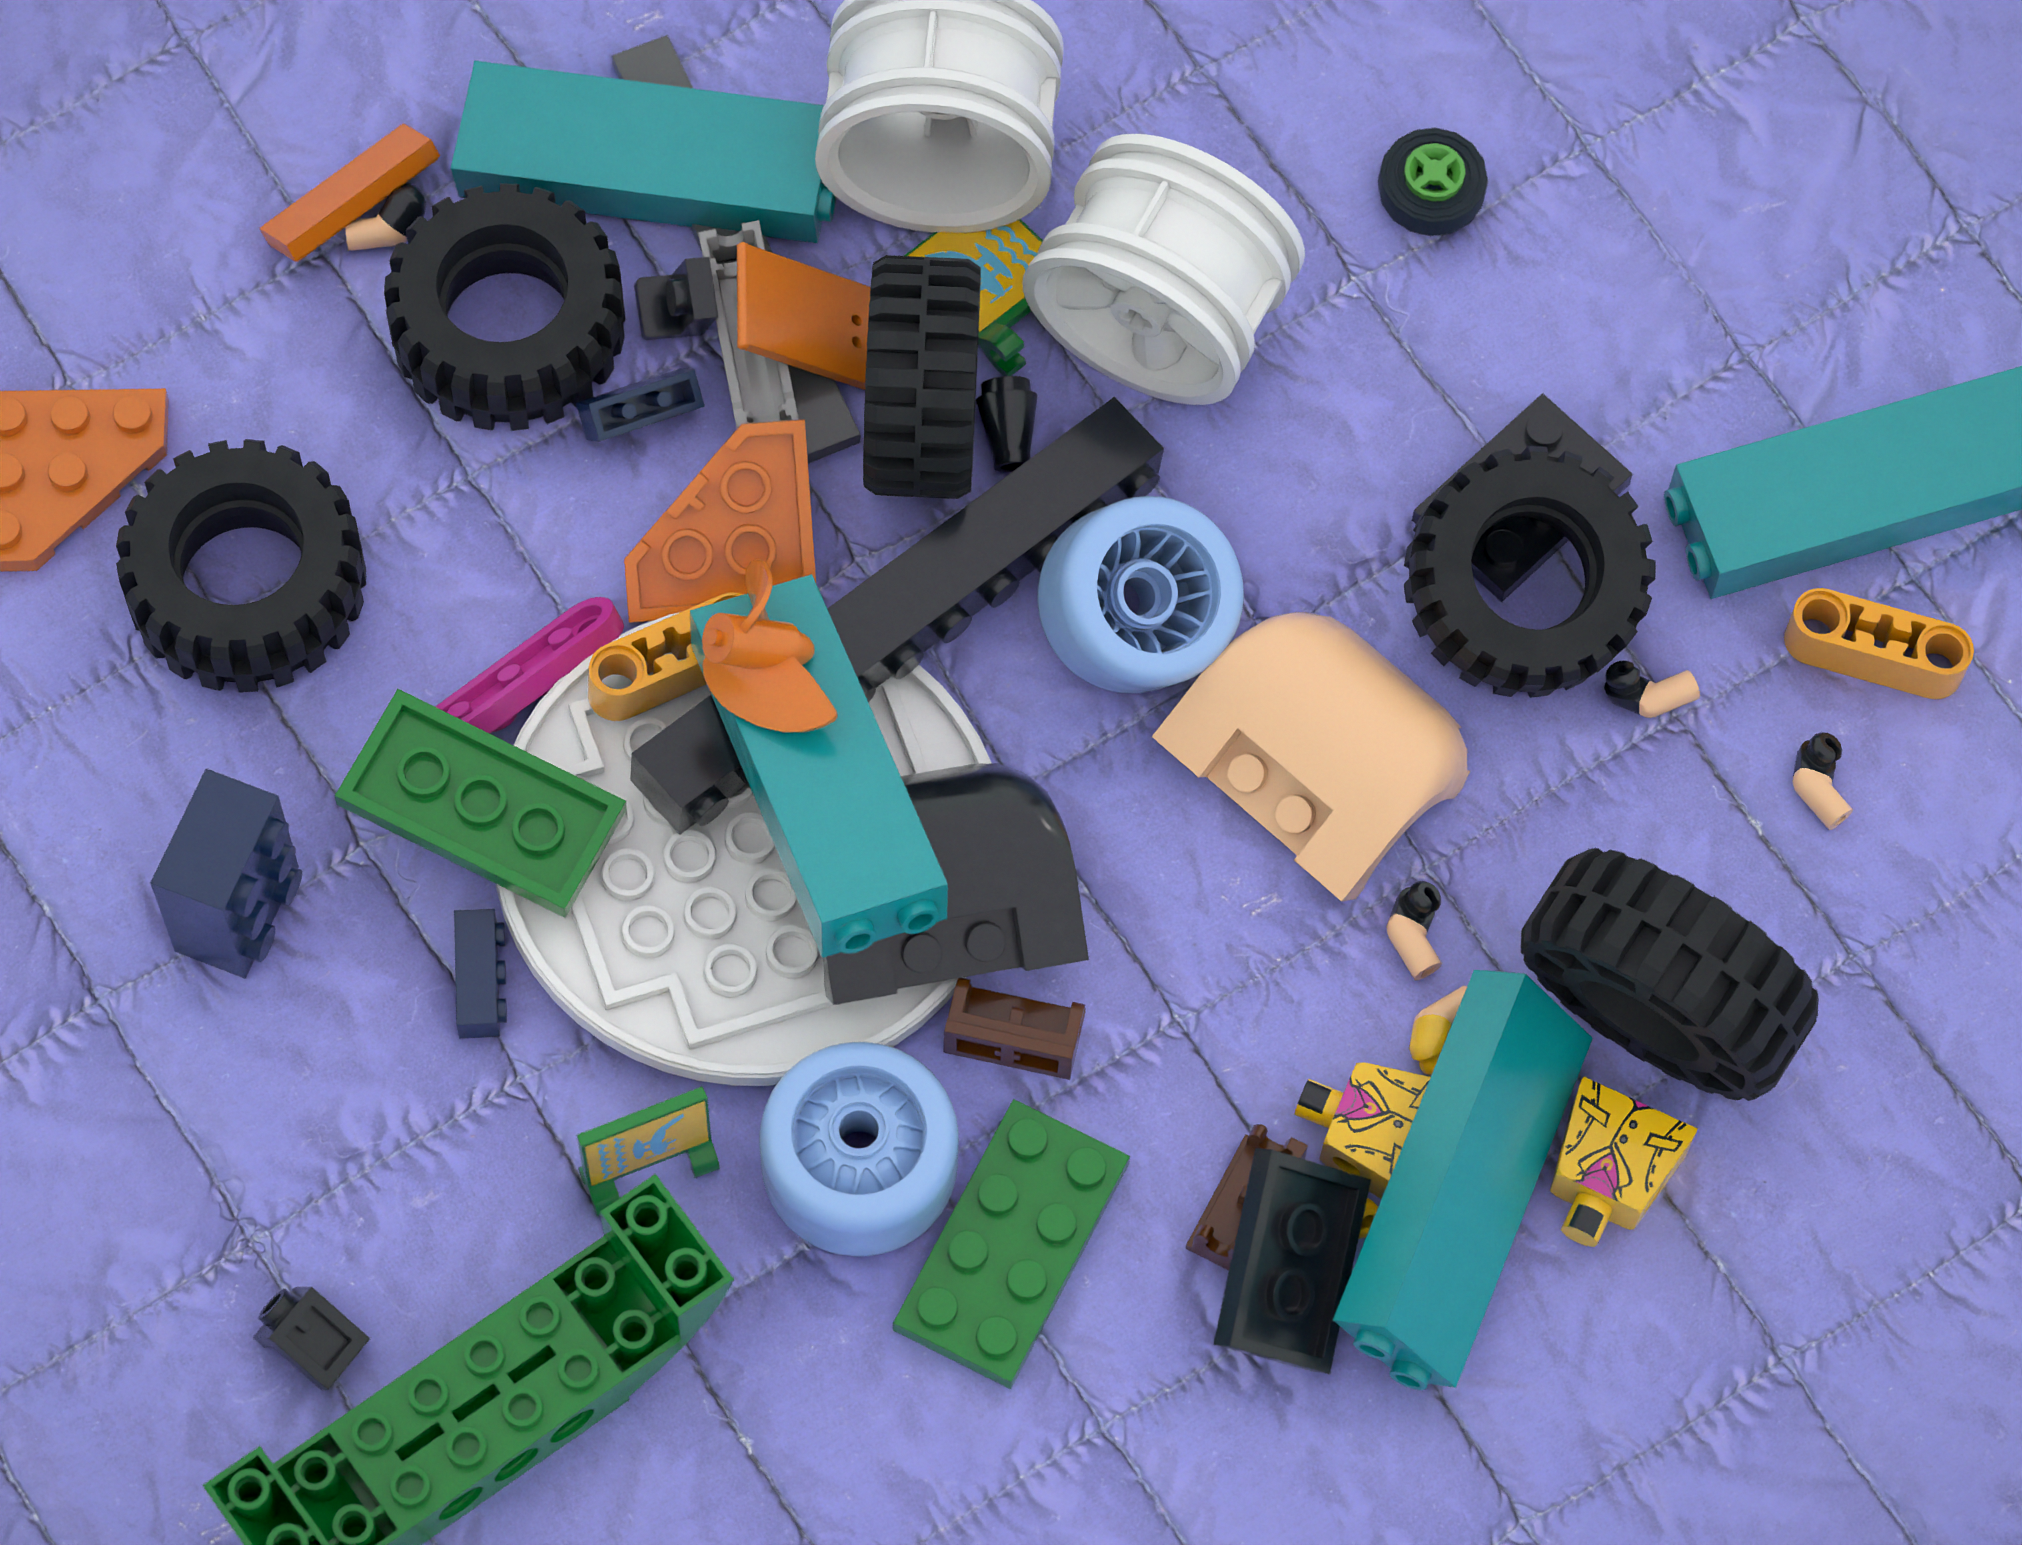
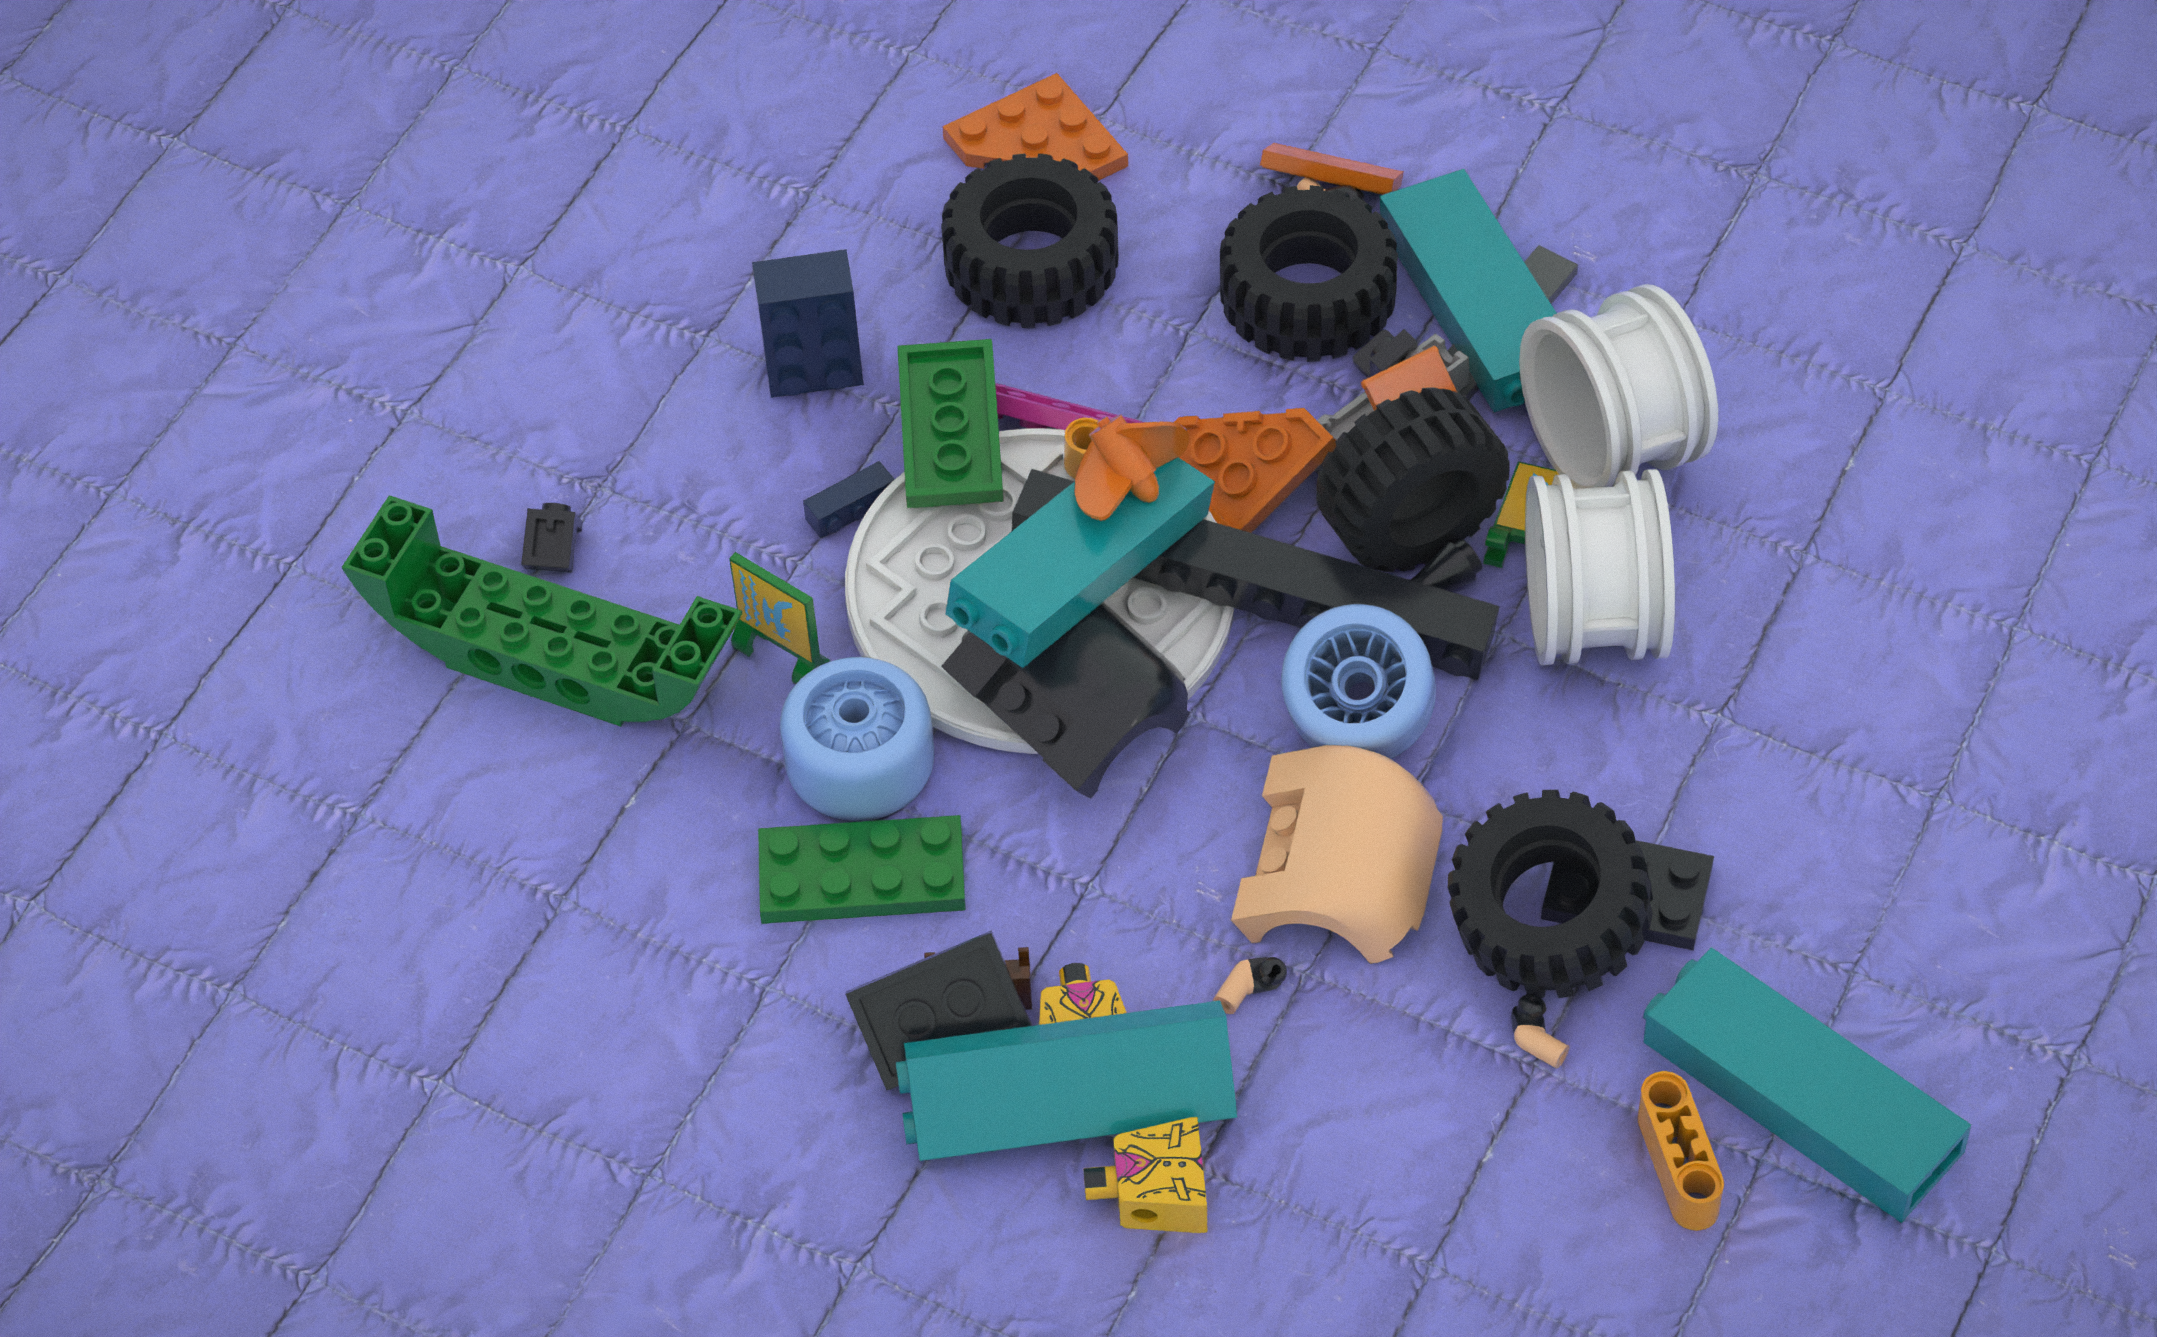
camera: 65 degrees right, 15 degrees down
dark blue piece [576,368,705,442] -> none
reddish brown hinge [943,978,1086,1080] -> none
black wheel [1378,128,1488,236] -> none
black tyre [1520,848,1818,1101] -> none
arm [1792,732,1853,830] -> none

